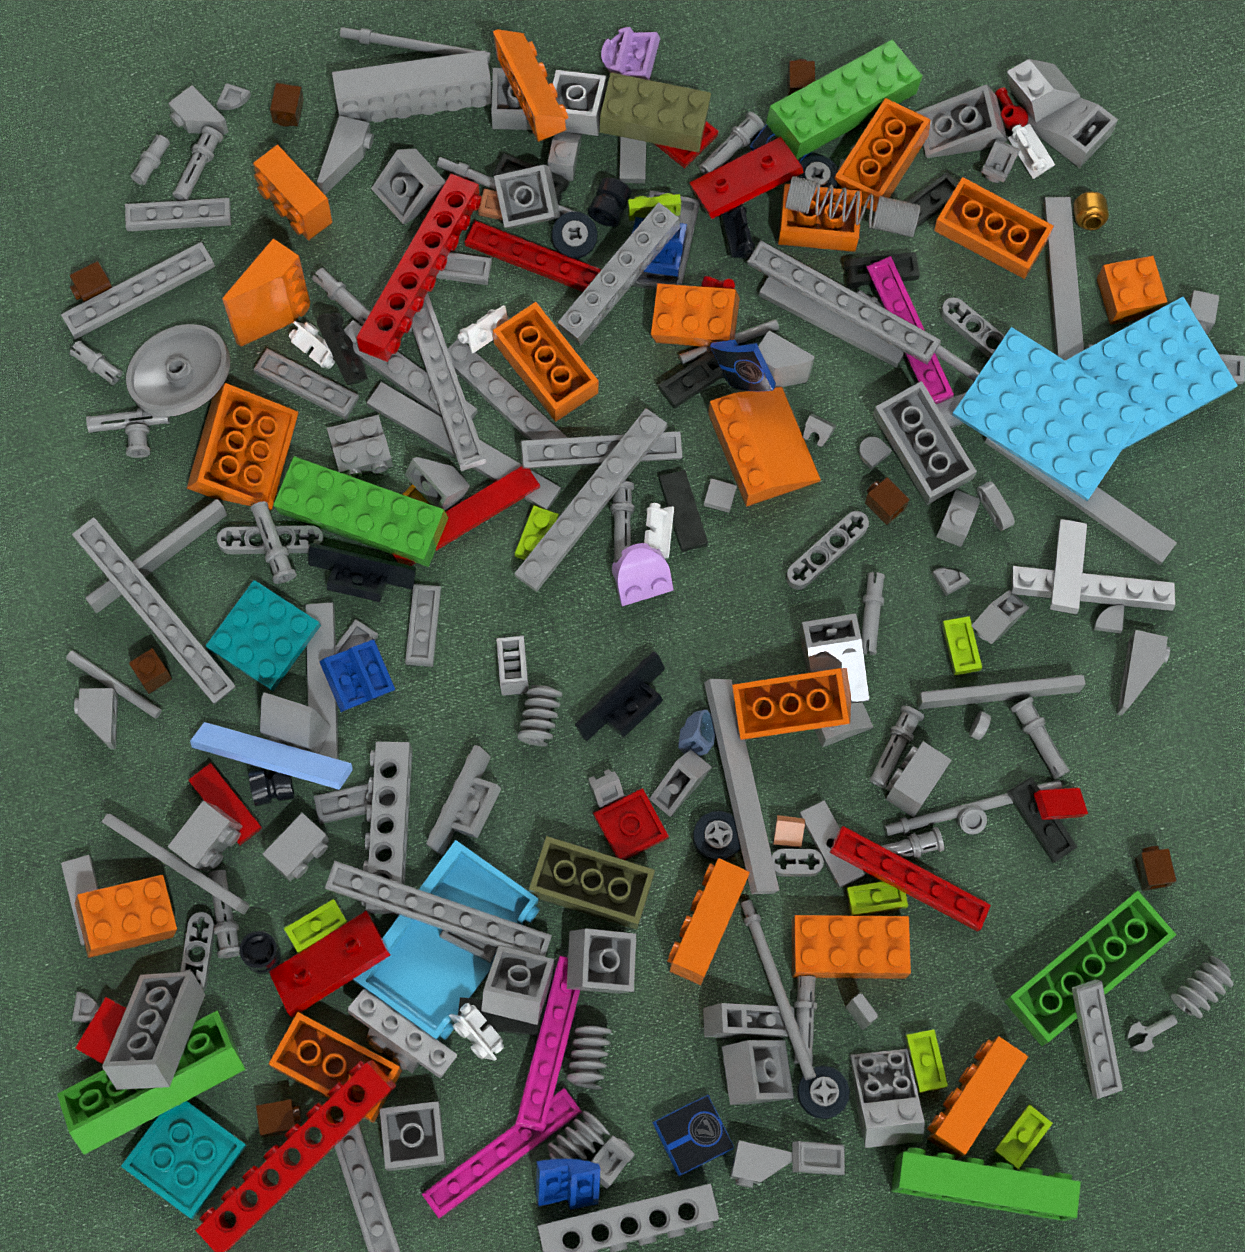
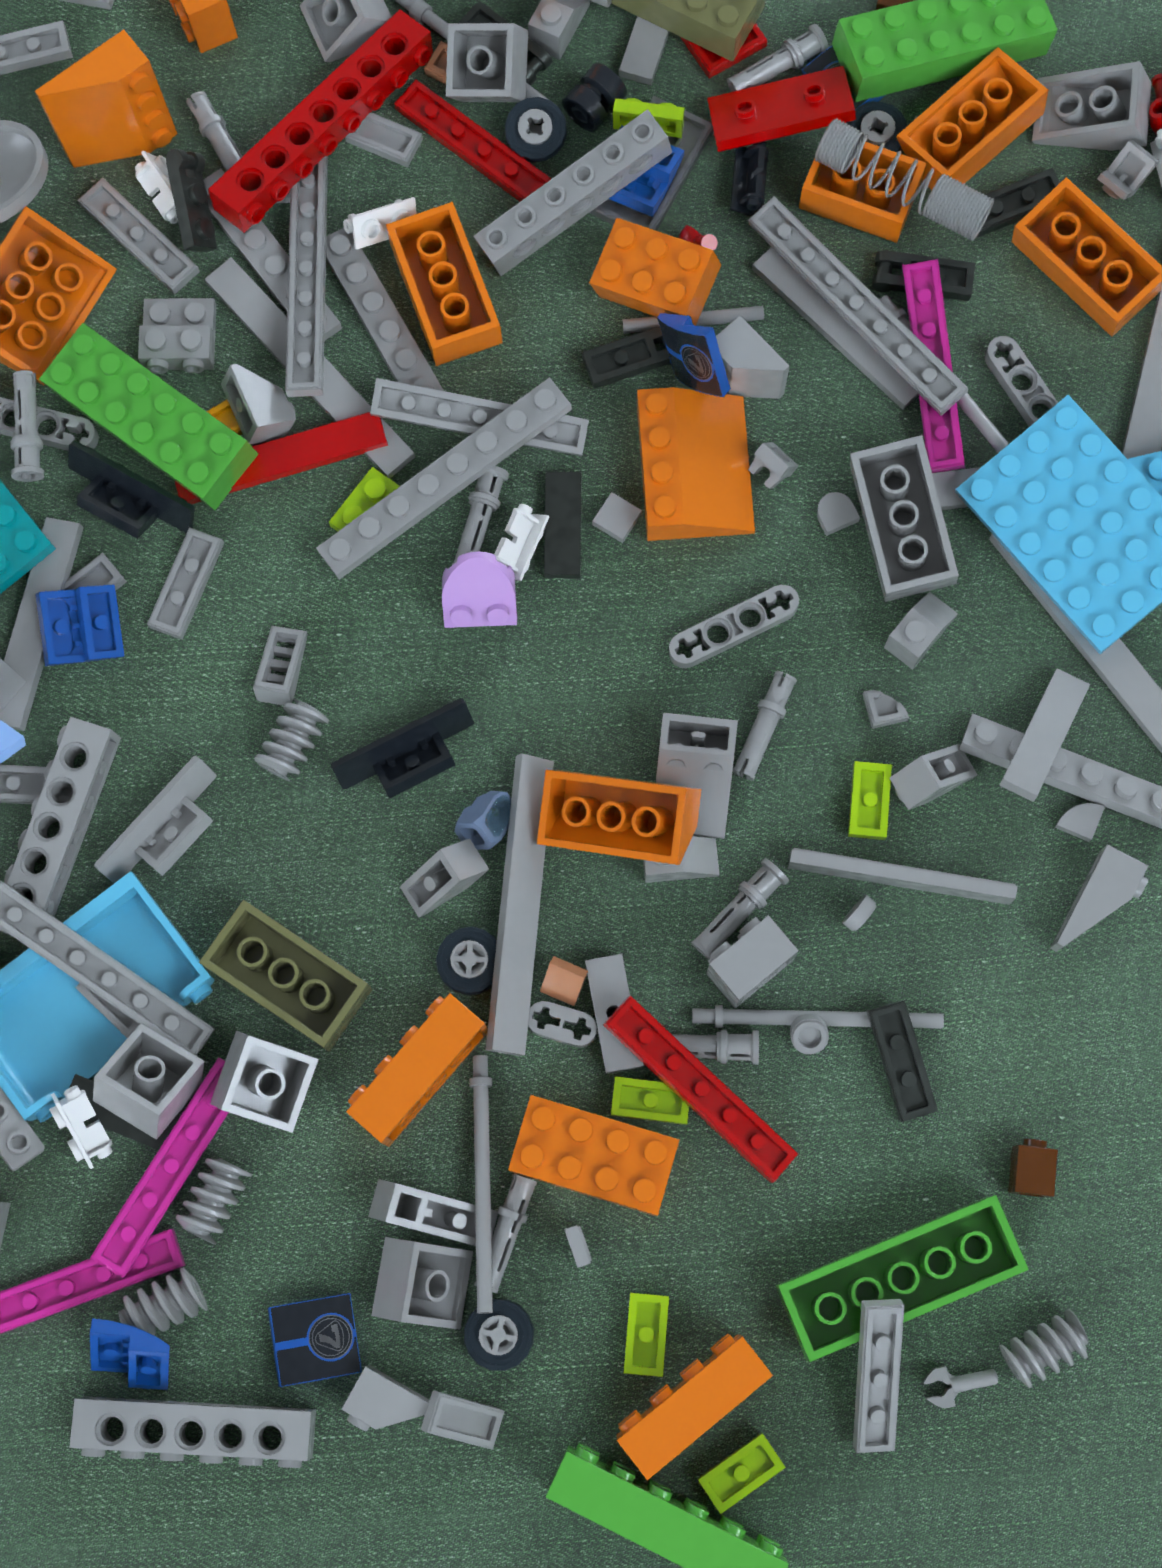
camera: 25 degrees right, 5 degrees up
light grey tile [589,769,625,808] -> none
light grey bracket [590,1136,635,1189] -> none
red tile [593,788,669,861] -> none
light grey slope [850,1049,925,1148] -> none
reddish brown brick [865,477,910,525] -> none
light grey beam [977,481,1015,531] -> none
light grey pin [1010,697,1070,780] -> none
red tile [1034,788,1088,820] -> none

